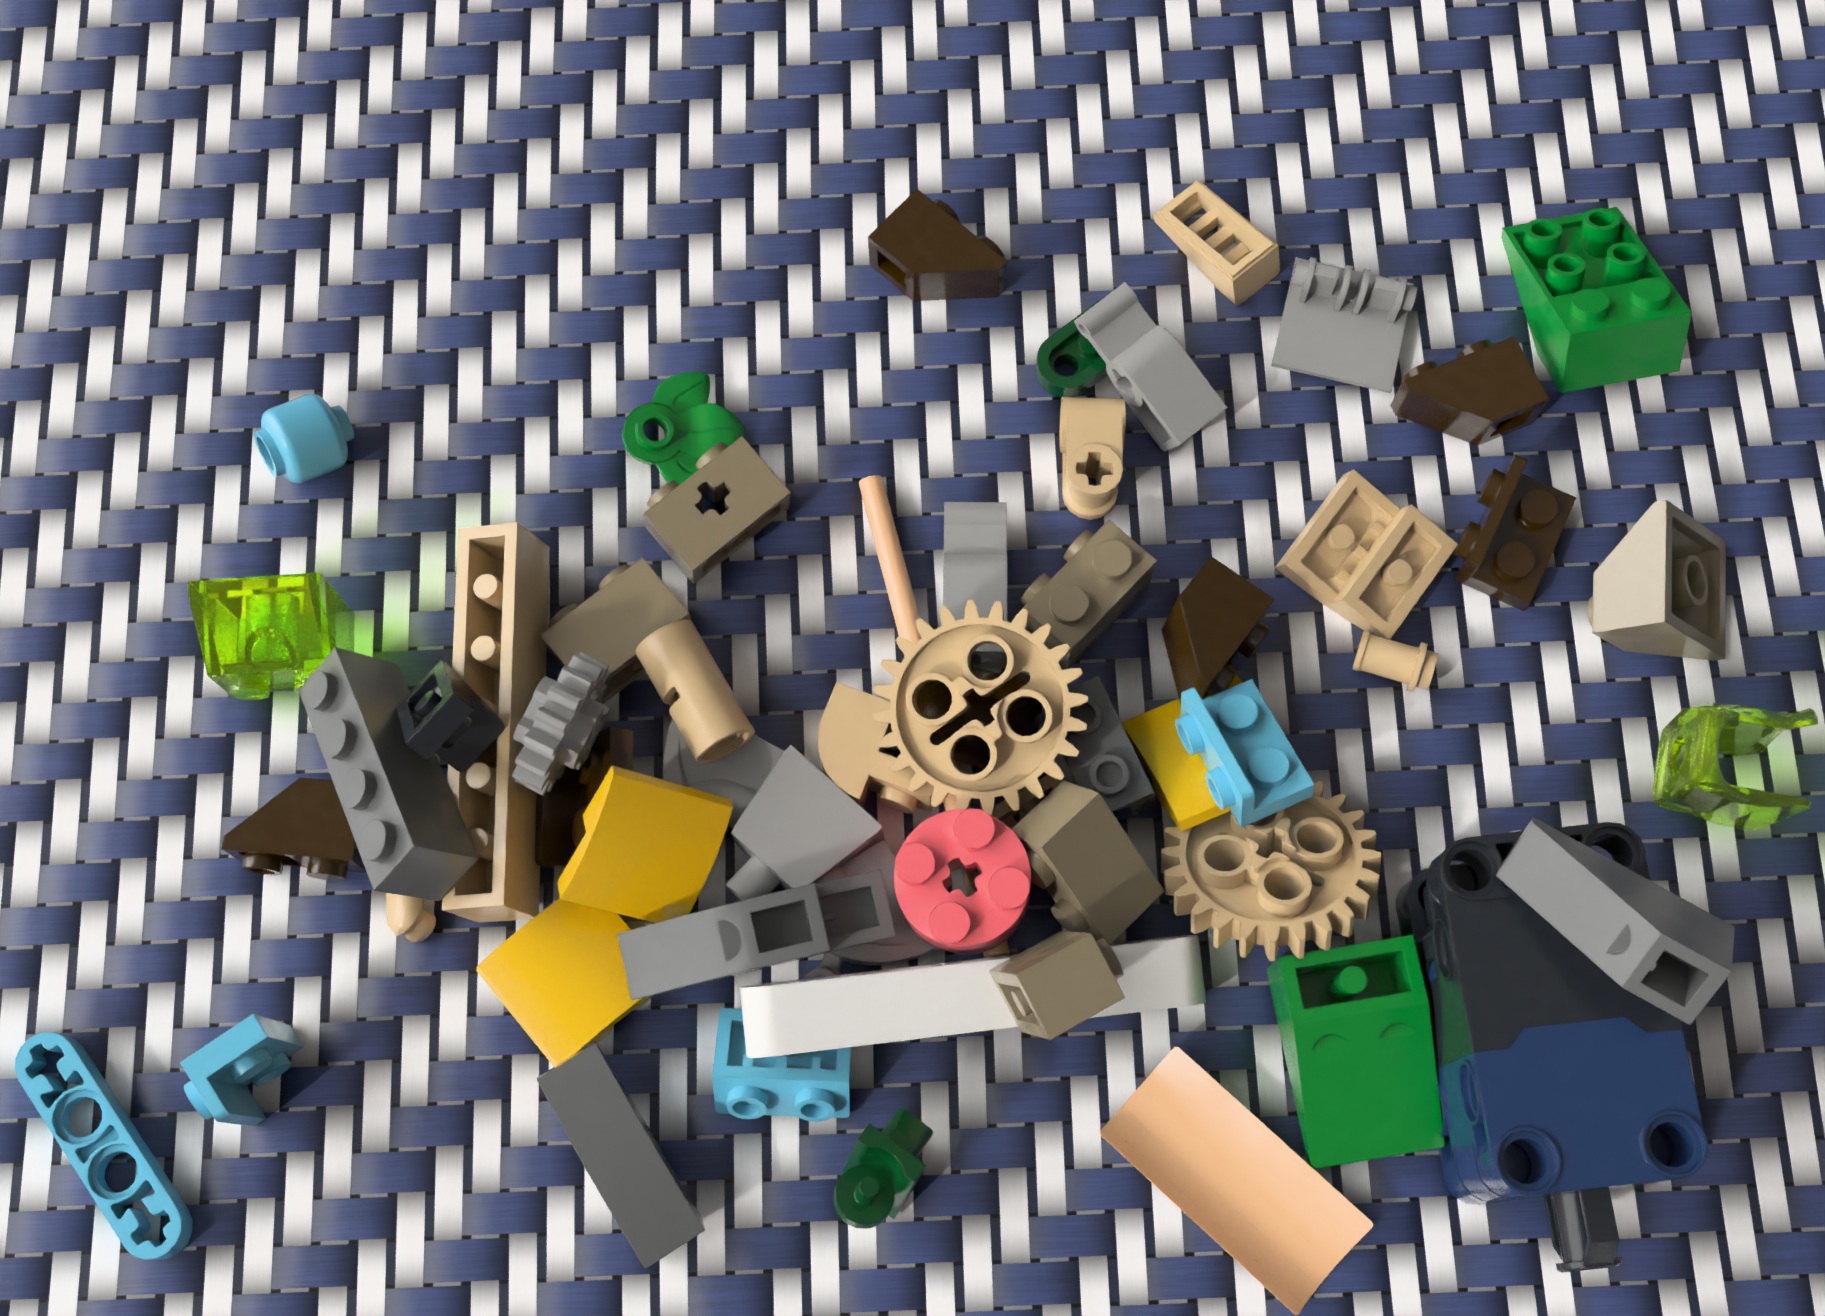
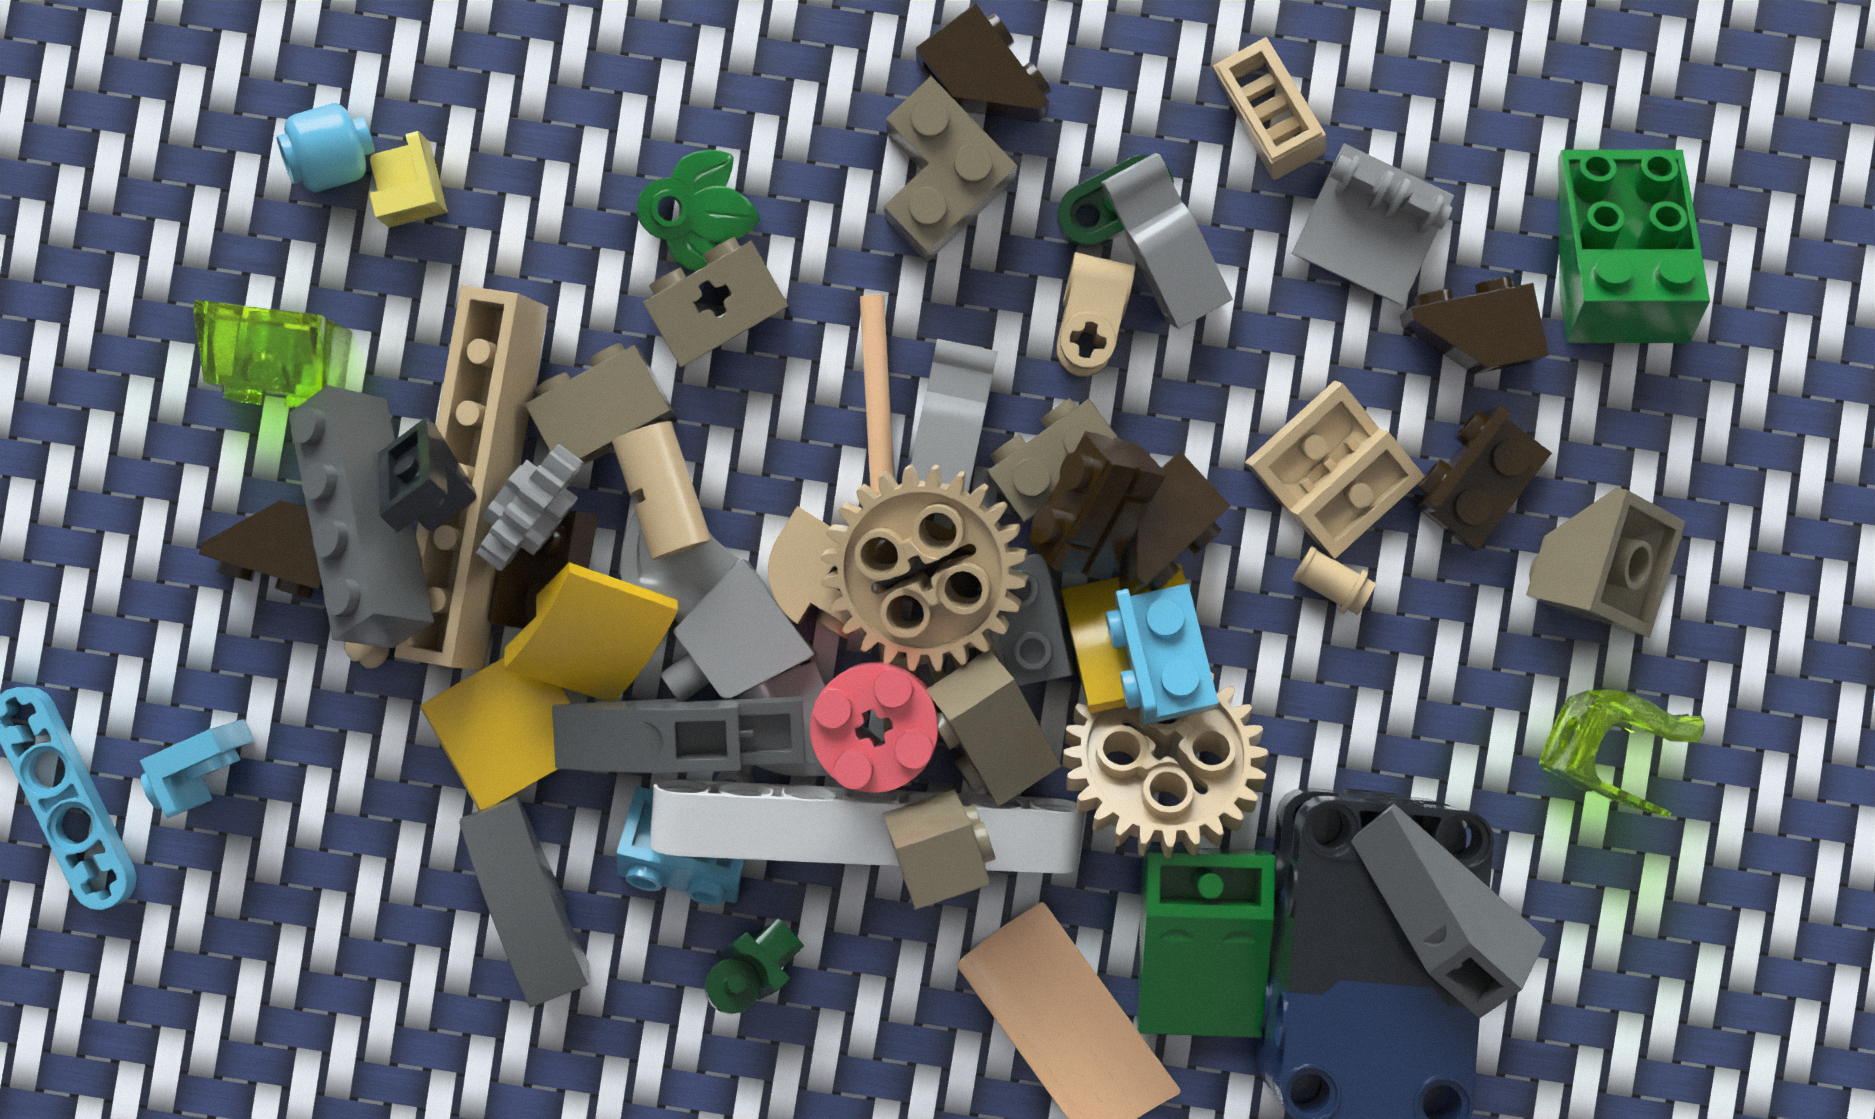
camera: 10 degrees right, 15 degrees up
none -> light yellow panel [369,131,448,228]
none -> dark tan brick [884,76,1017,263]
none -> dark brown brick [1028,431,1167,581]

